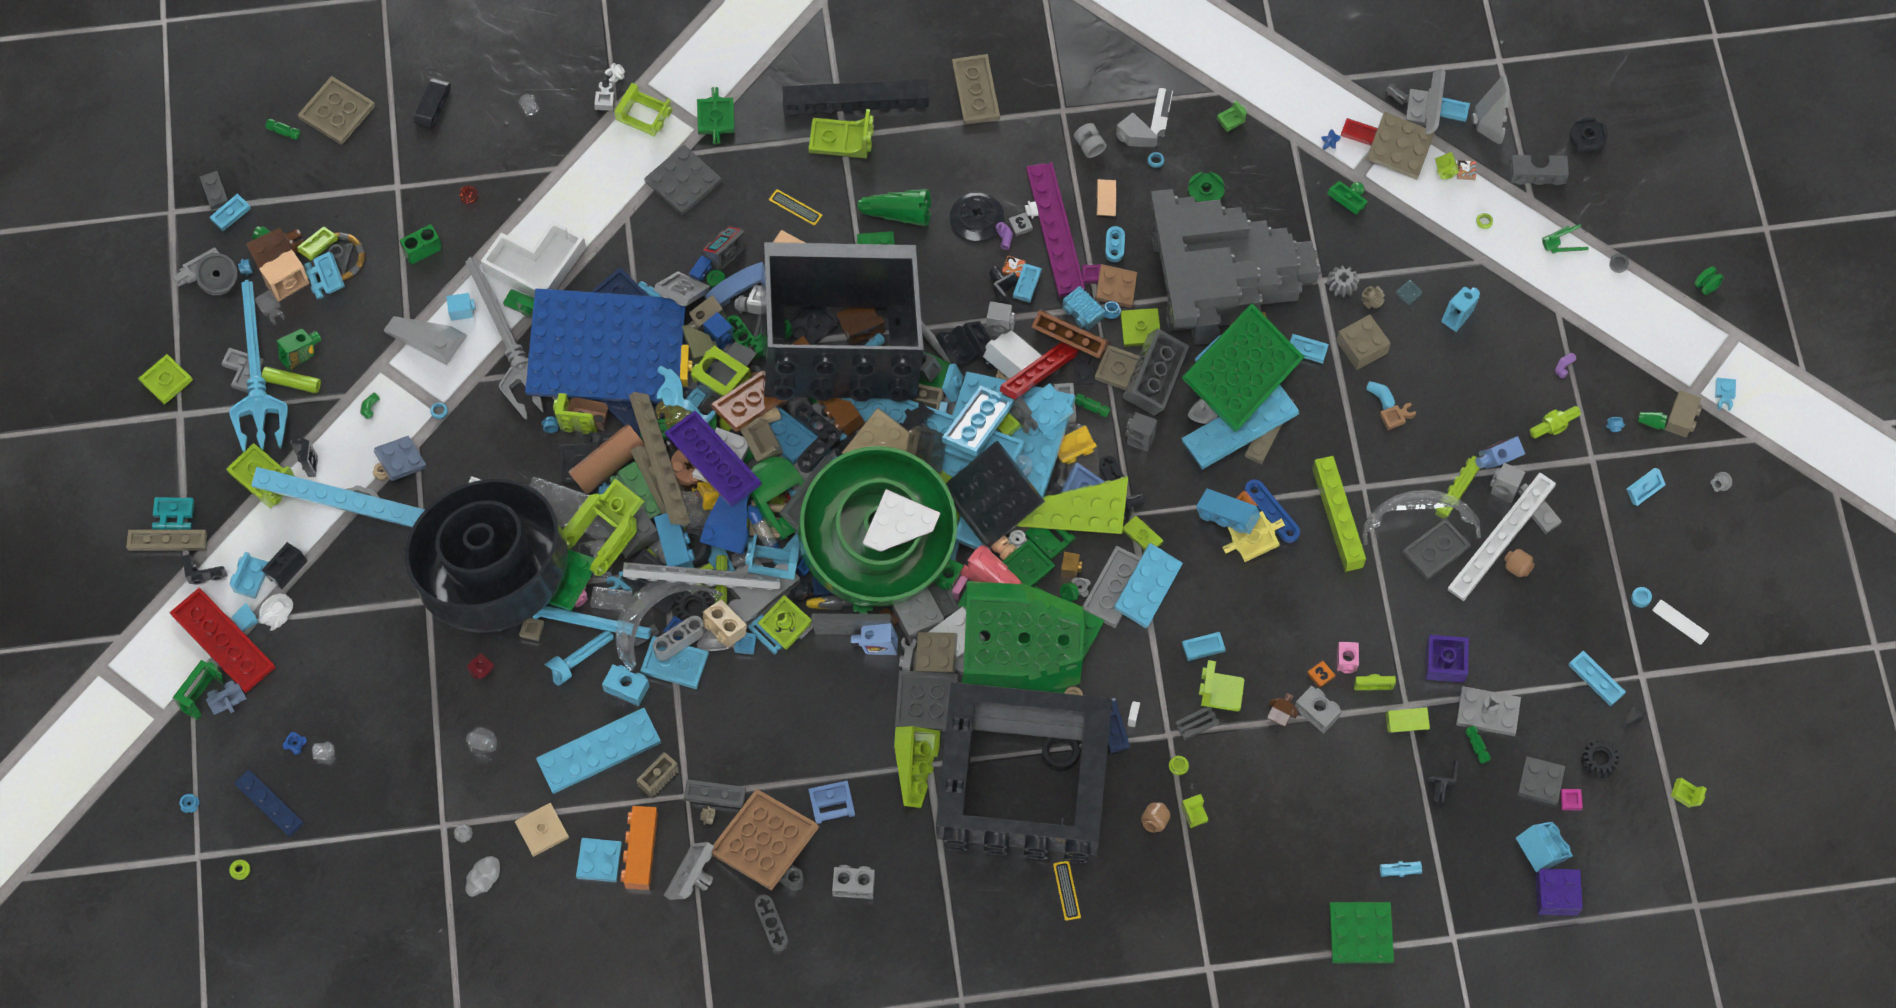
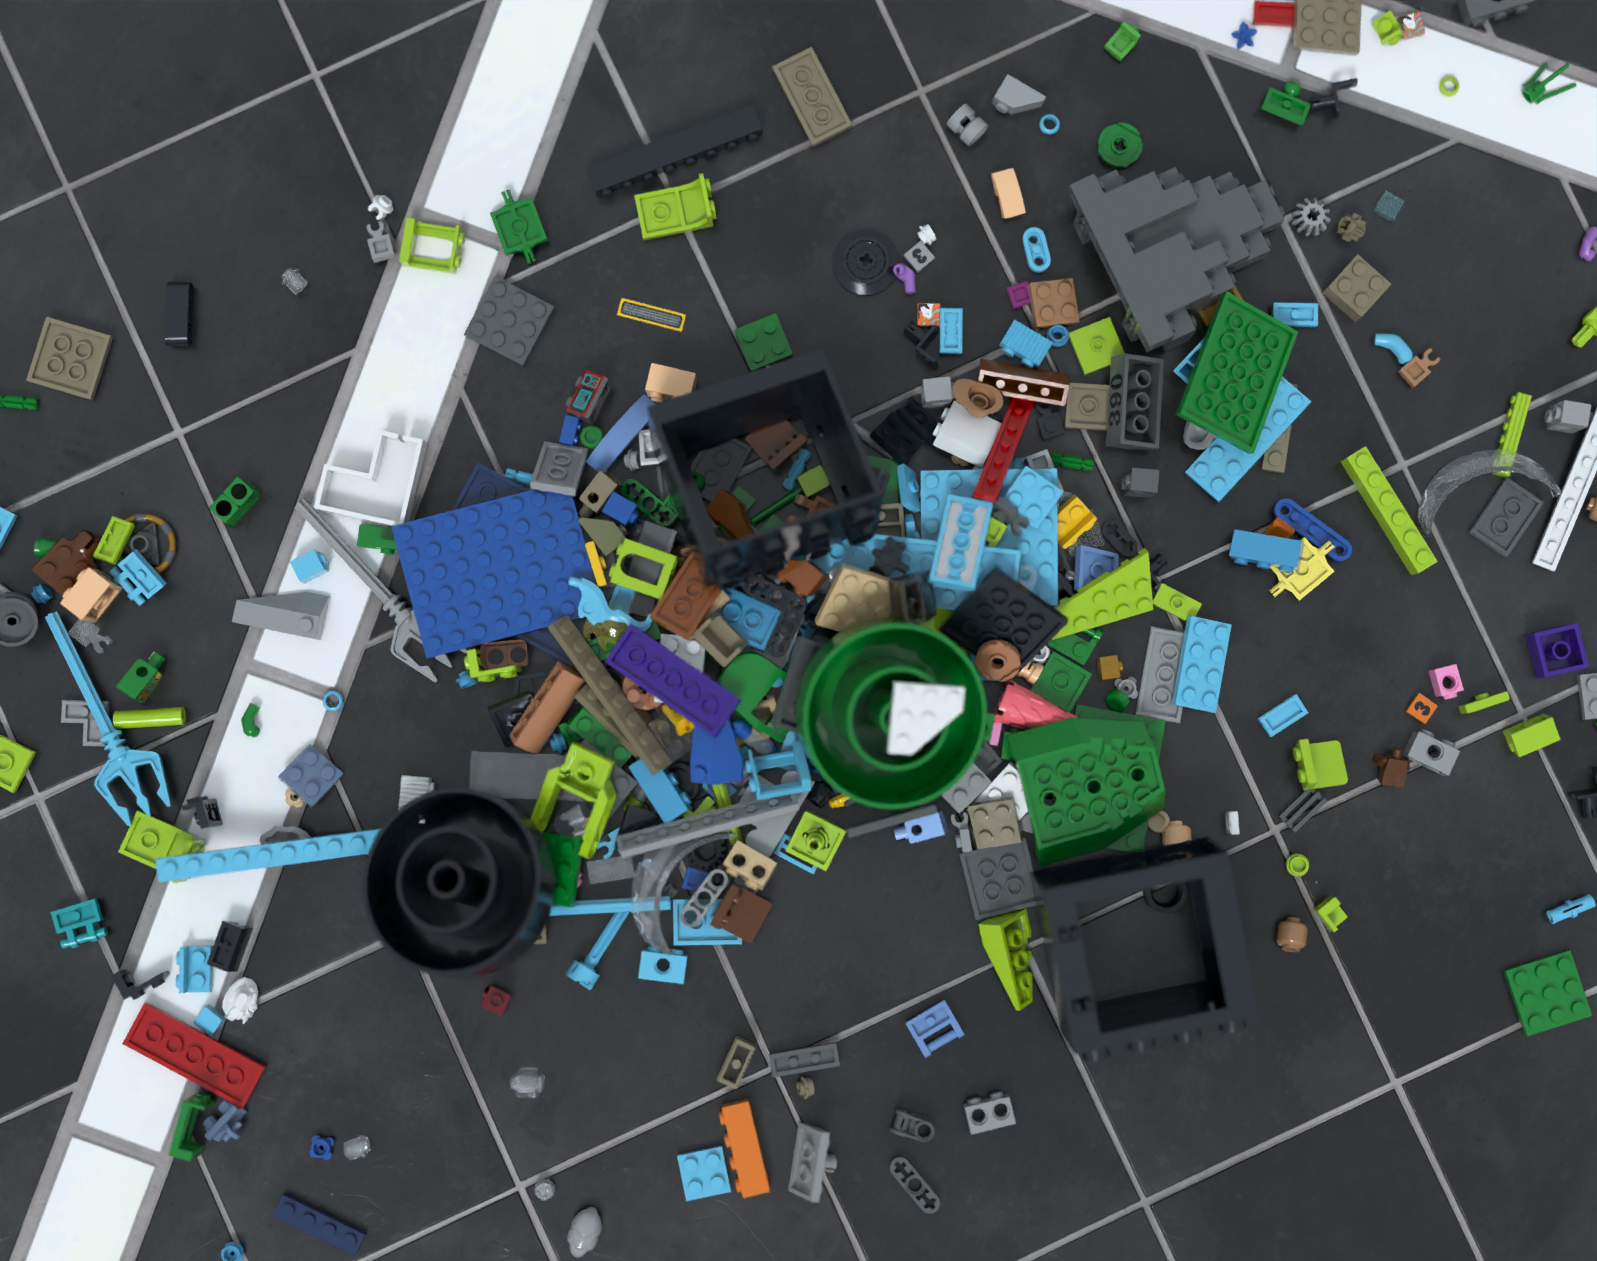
camera: 20 degrees left, 20 degrees up
dark tan plate [126,530,207,551] -> none
clear red tile [459,185,478,205] -> none
tan plate [515,803,569,857] -> none
medium azure plate [536,708,661,794] -> none
medium nougat plate [711,789,819,891] -> none
dark azure plate [734,633,757,655] -> none
green cone [858,189,931,227] -> none
magenta plate [1026,162,1085,297] -> none
sticker [1053,861,1081,921] -> none
dark blue plate [1108,697,1130,753] -> none
white sticker [1151,88,1173,137] -> none
medium azure torso [1441,287,1480,332] -> none
medium blue torso [1475,436,1525,469] -> none
none -> reddish brown bracket [710,882,772,943]
none -> medium nougat piece [952,379,1003,418]
none -> nougat tile [975,640,1021,682]
none -> black bracket [1310,78,1358,117]

